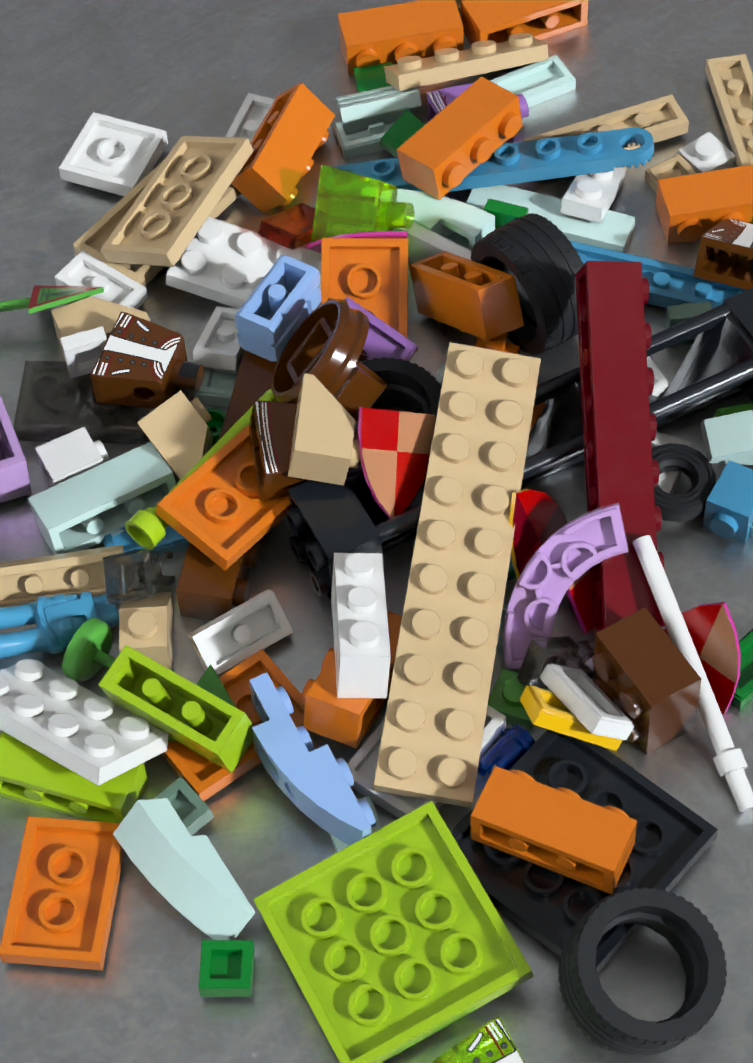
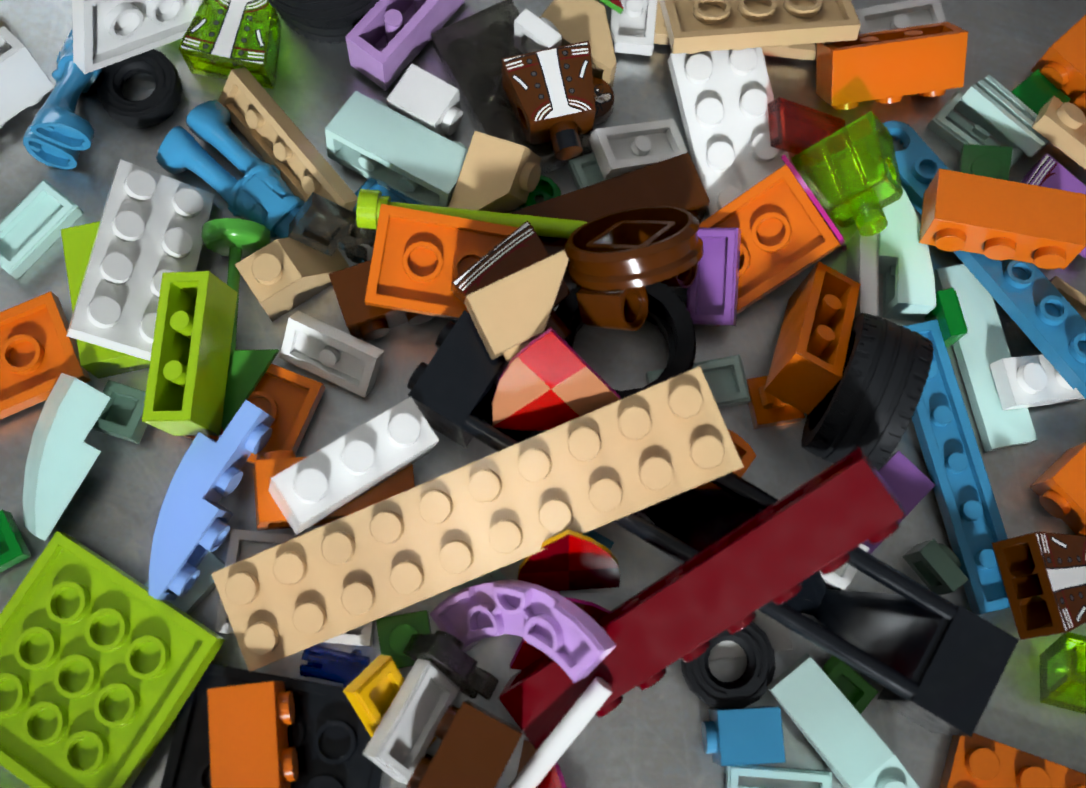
camera: 50 degrees right, 20 degrees up
light blue brick [235,255,322,362] -> none

